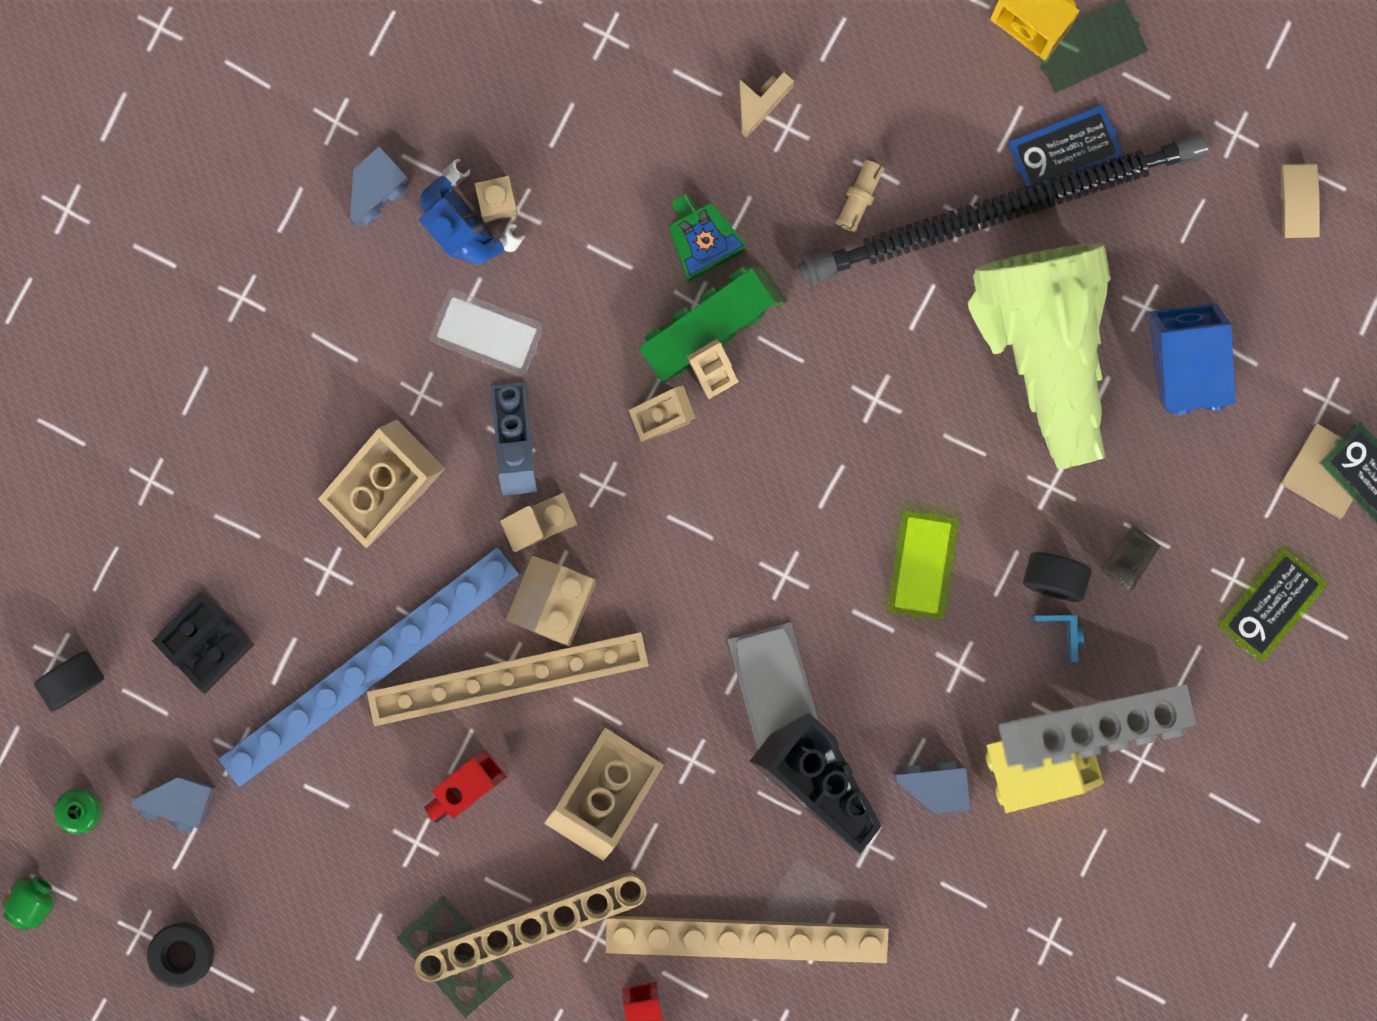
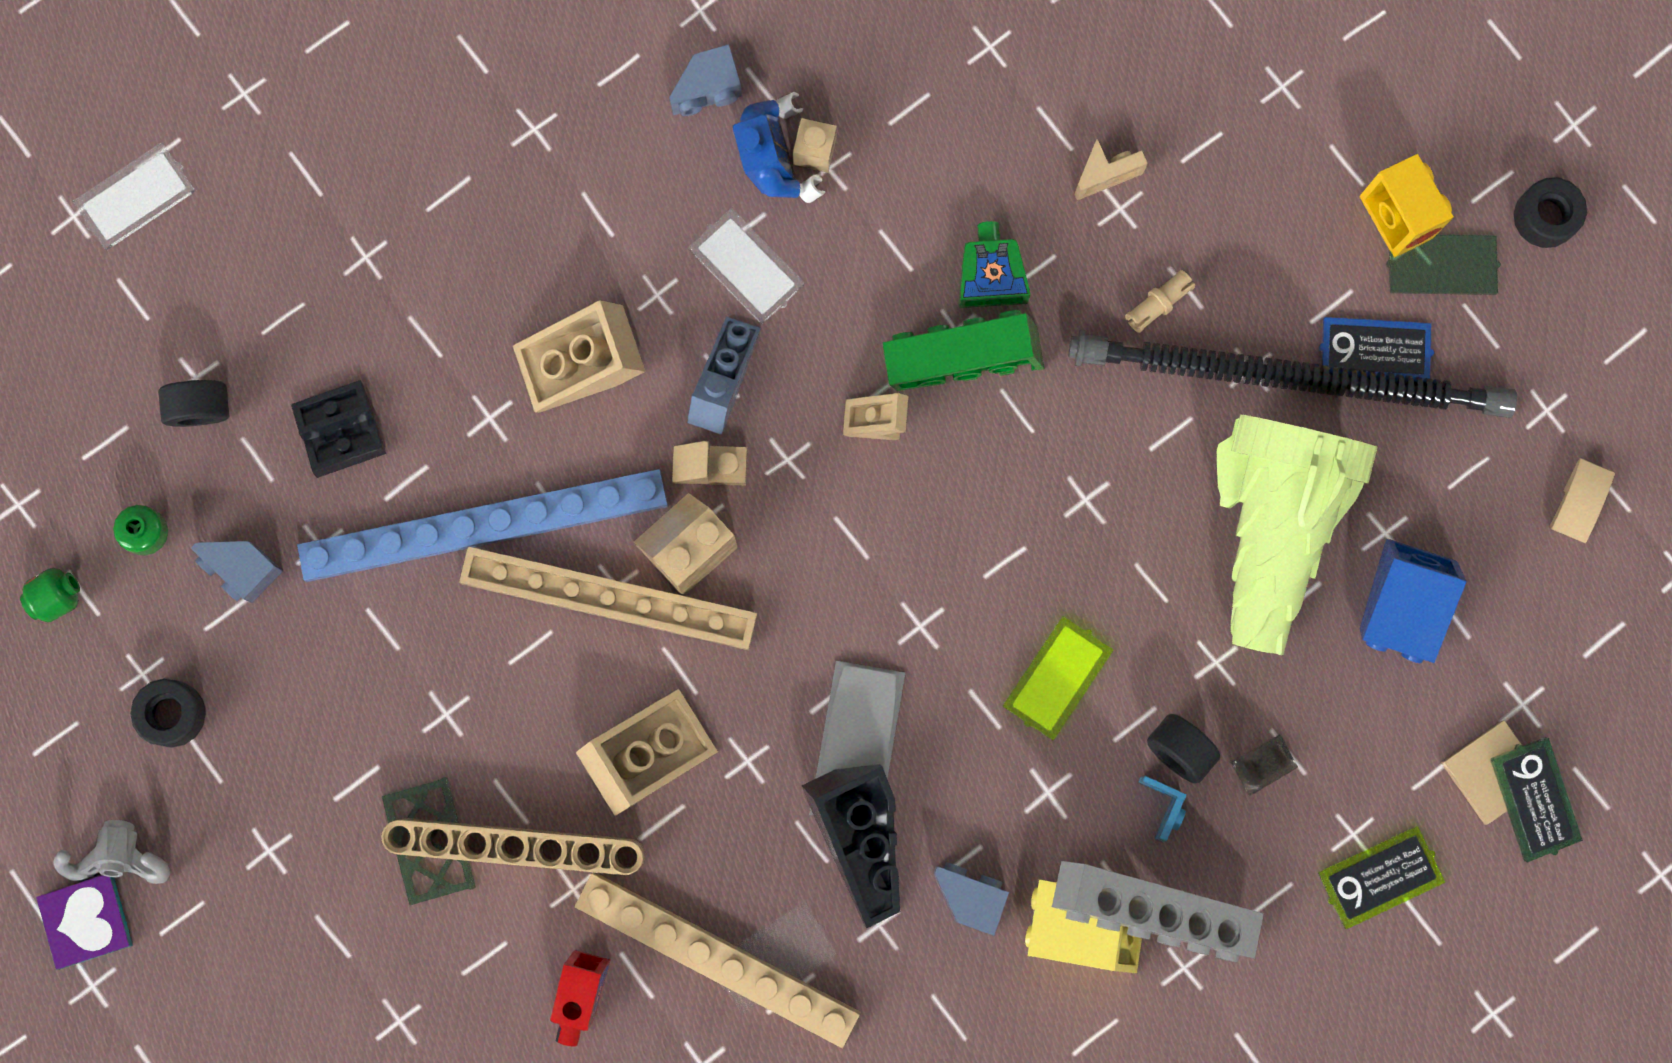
camera: 25 degrees right, 5 degrees down
red torso [424,750,507,823] -> none
tan slope [687,339,739,399] -> none

